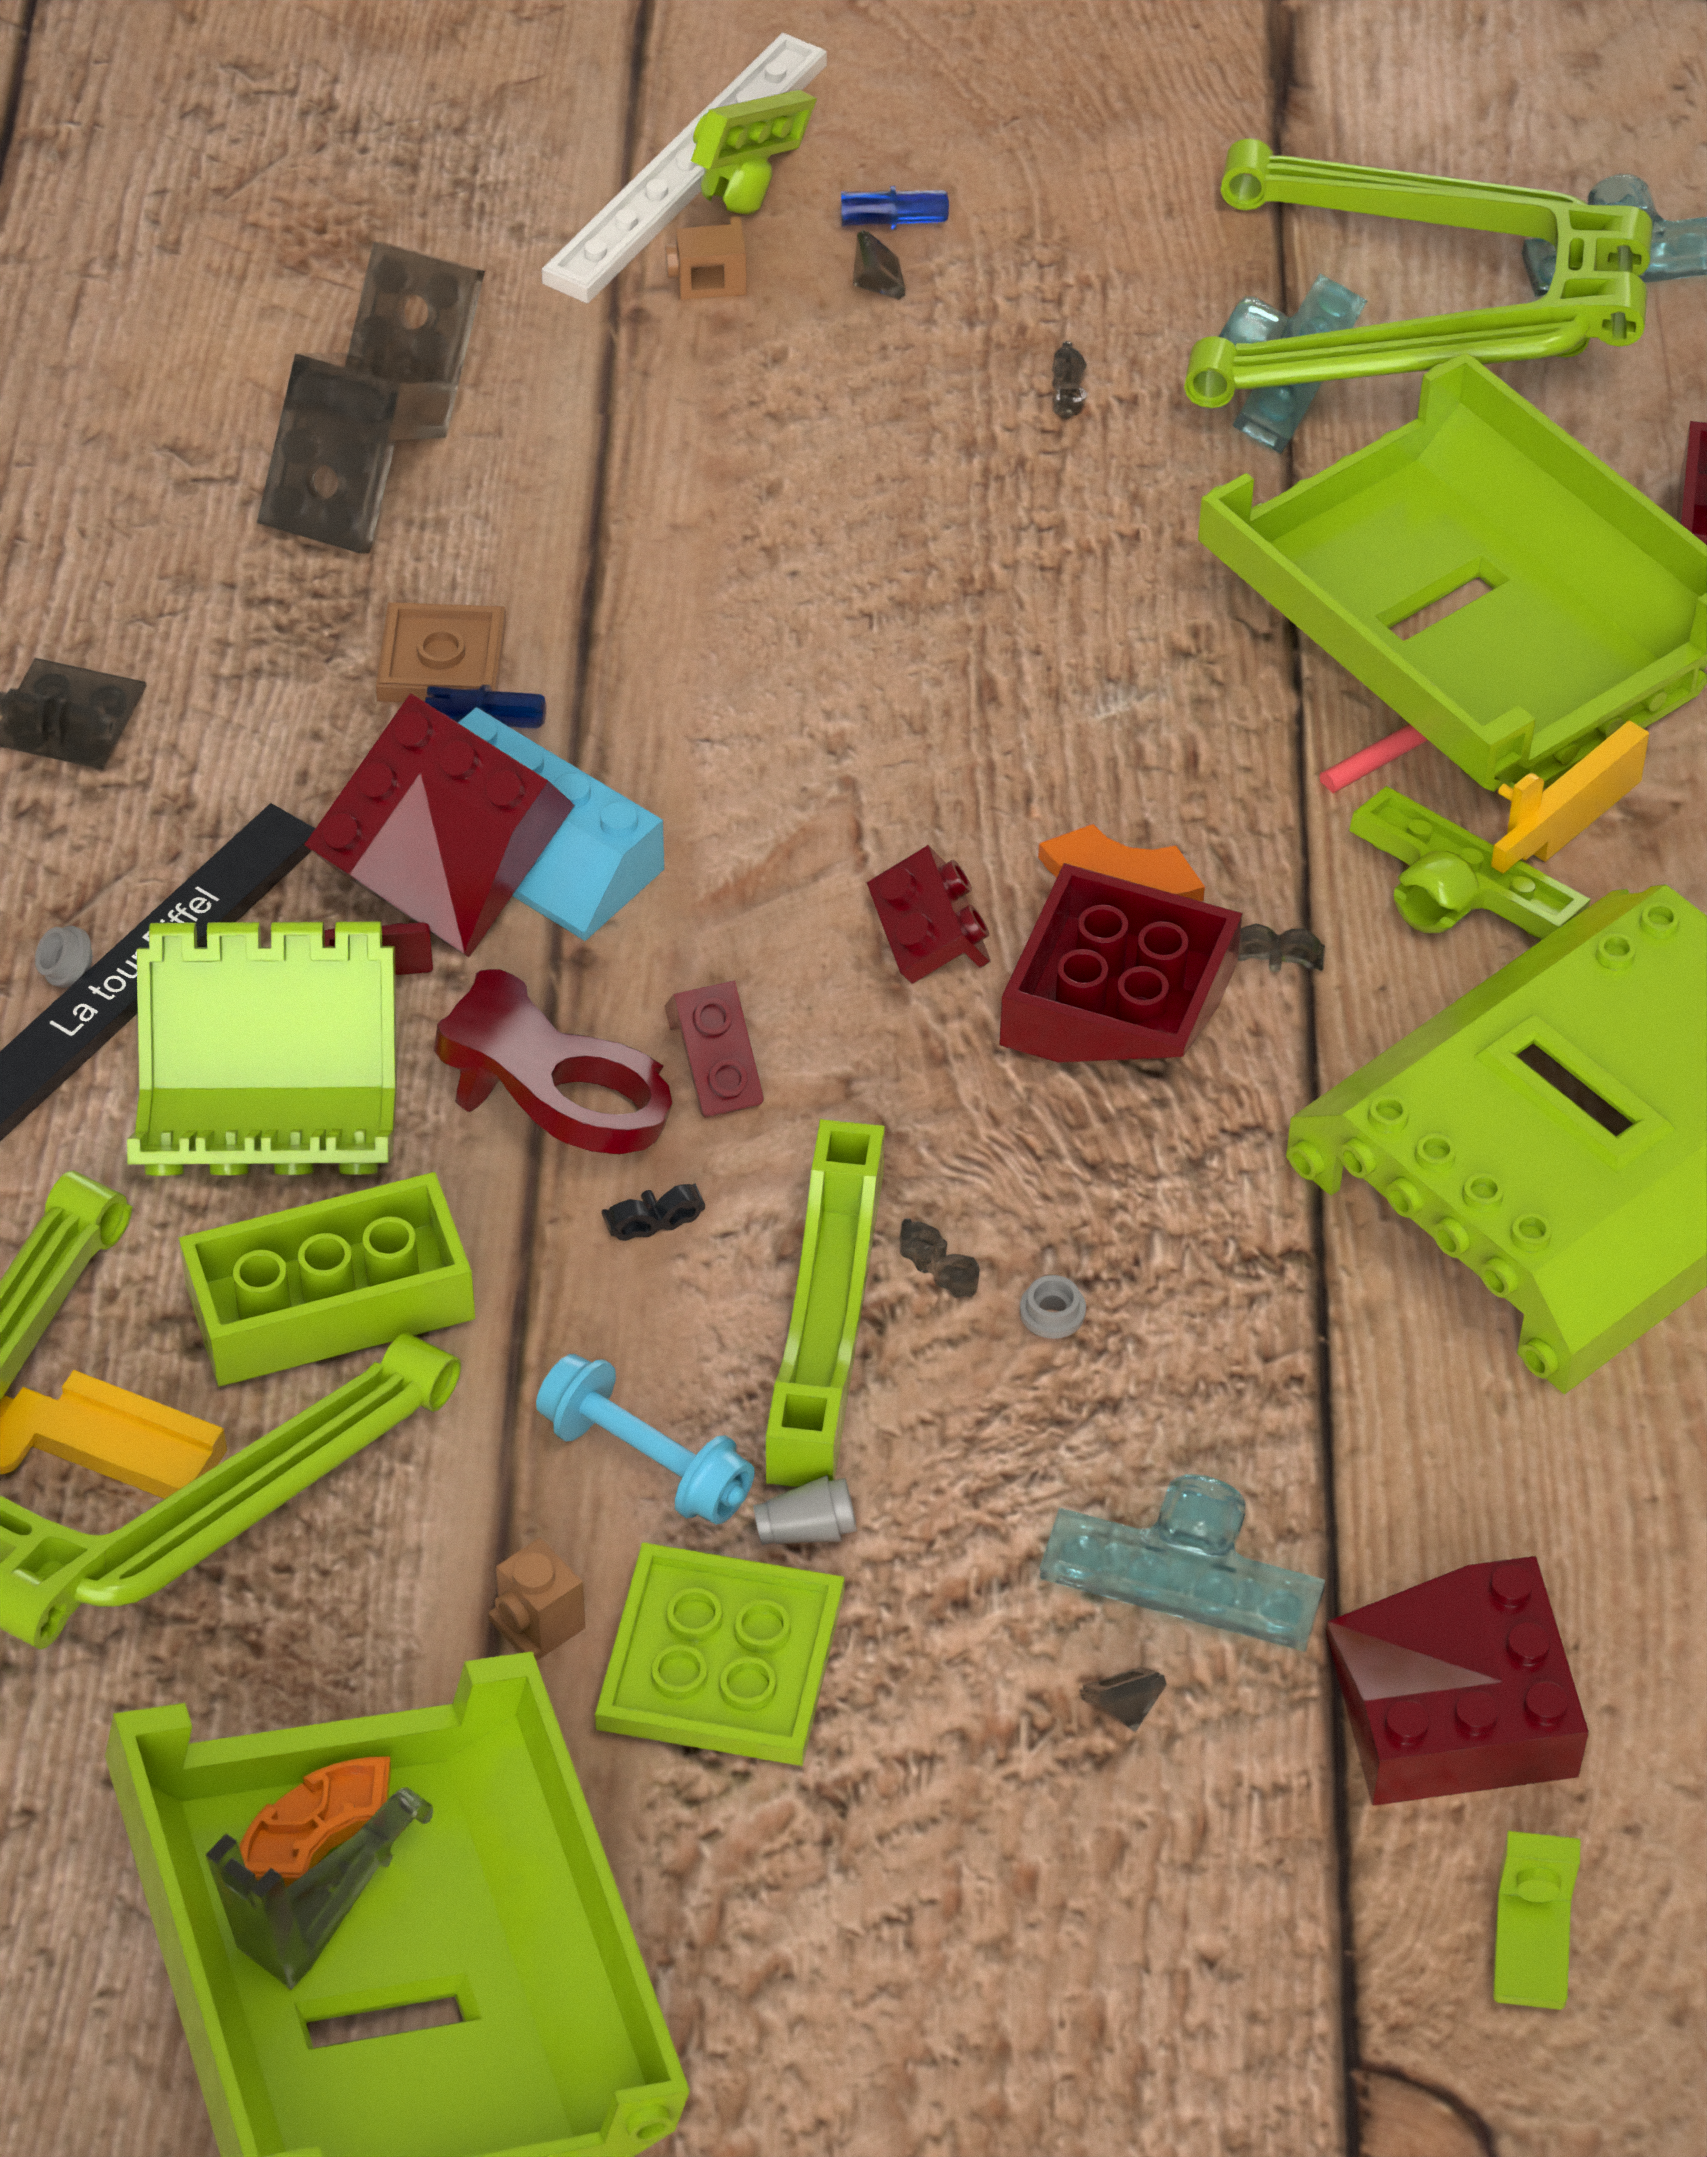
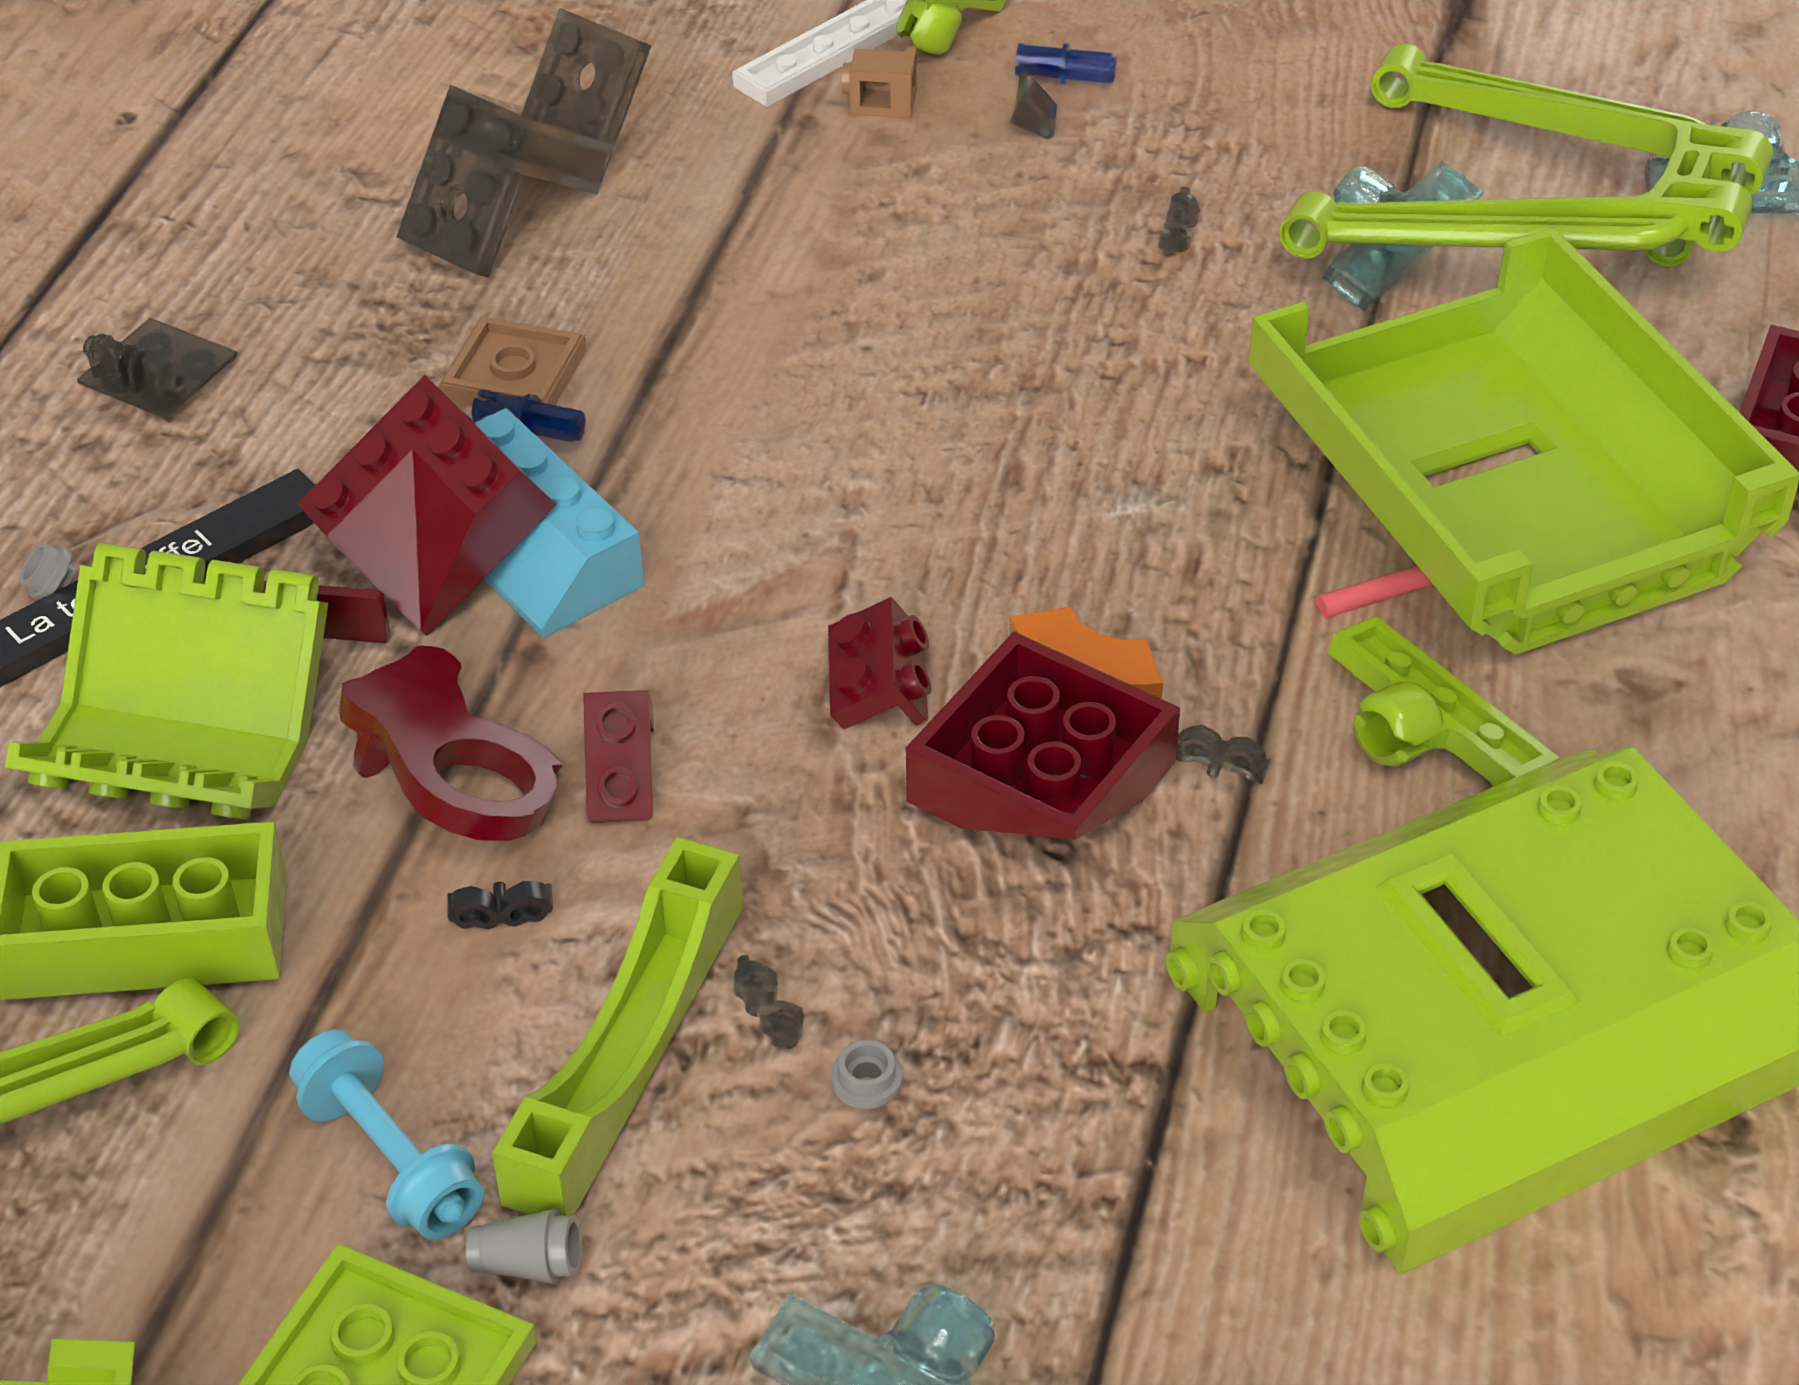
camera: 15 degrees right, 5 degrees down
medium nougat brick [488,1537,586,1661] -> none
yellow piece [1491,720,1649,874] -> none

